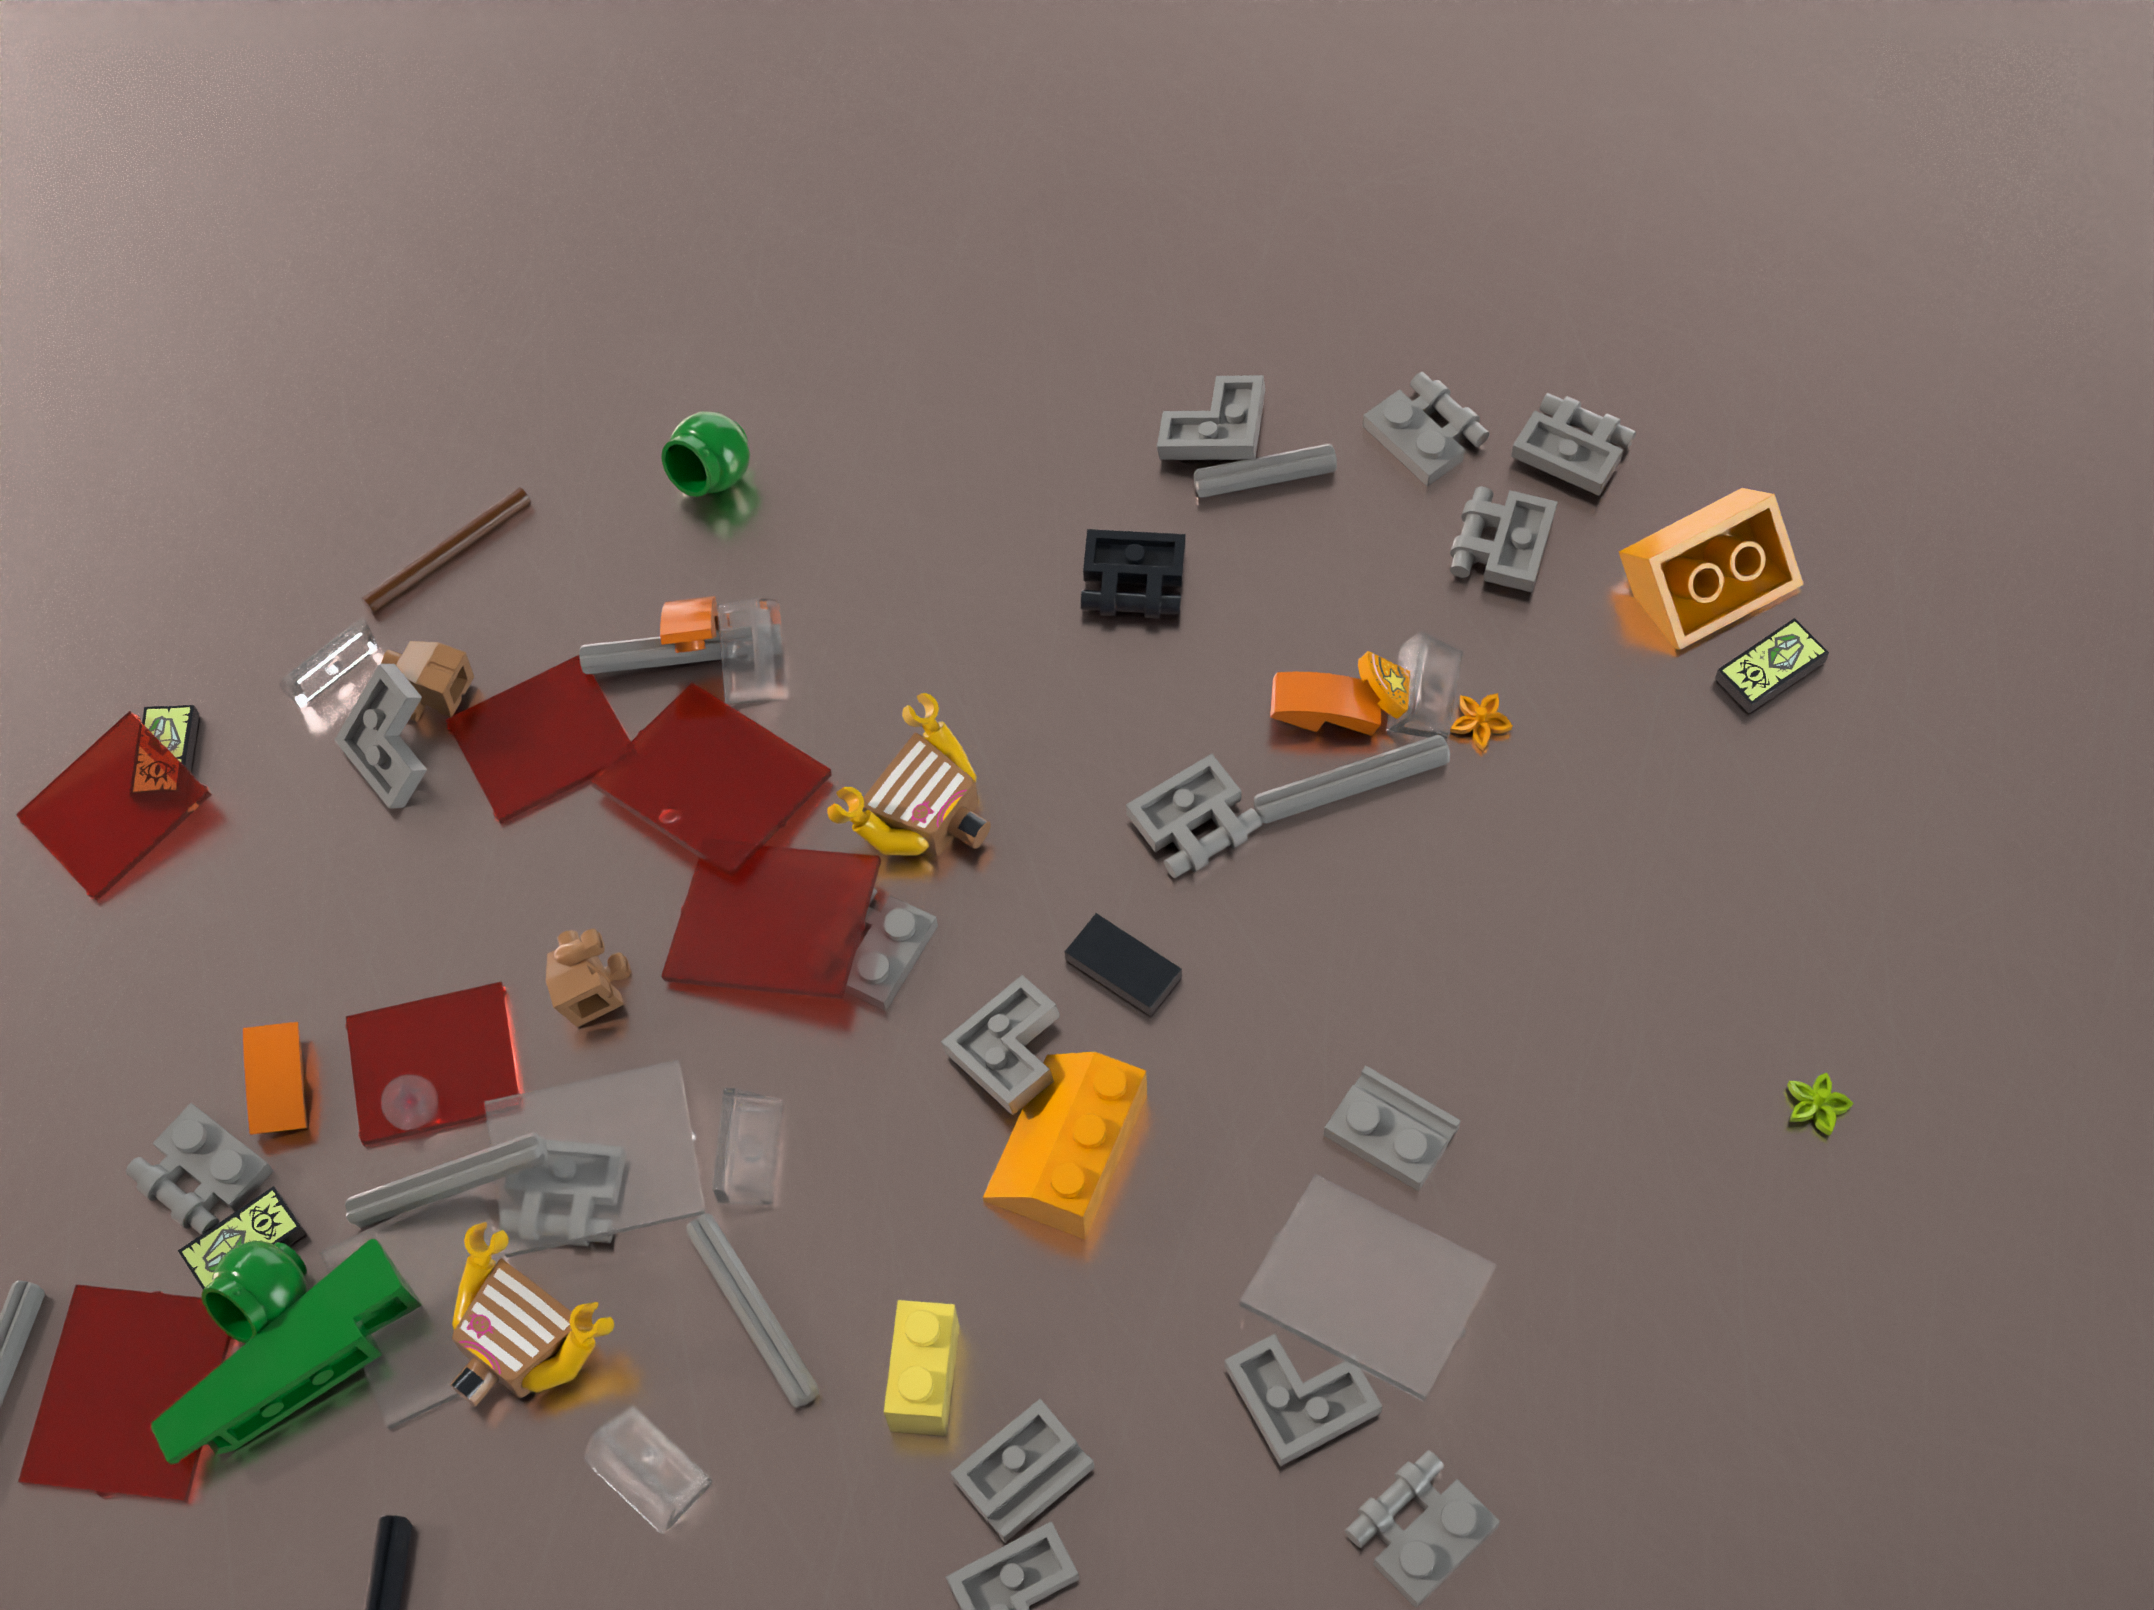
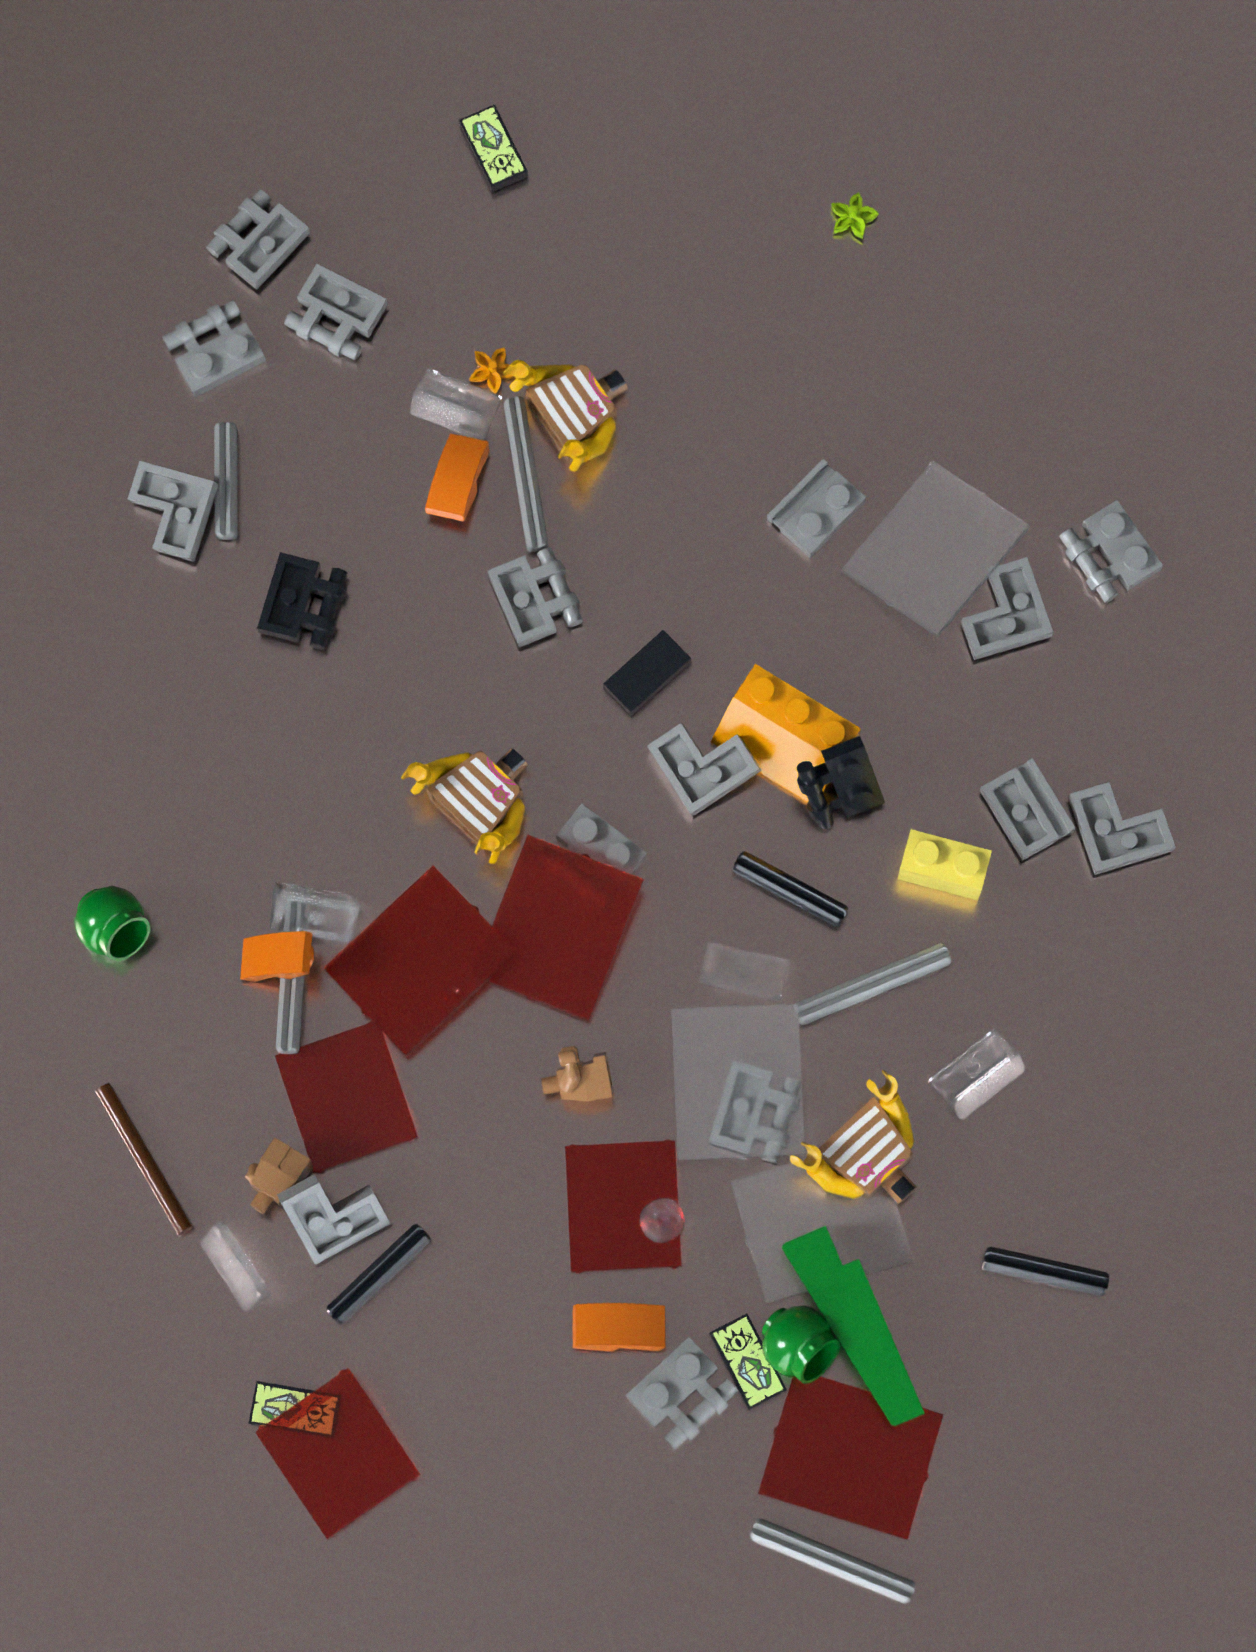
camera: 80 degrees left, 15 degrees up
light grey axle [345,1132,548,1228] -> none
light orange tile [1358,651,1410,719] -> none
light orange slope [1619,488,1804,650] -> none
none -> black axle [326,1224,431,1325]
none -> torso [503,360,628,472]
none -> black axle [733,851,849,927]
none -> black plate [796,736,885,829]

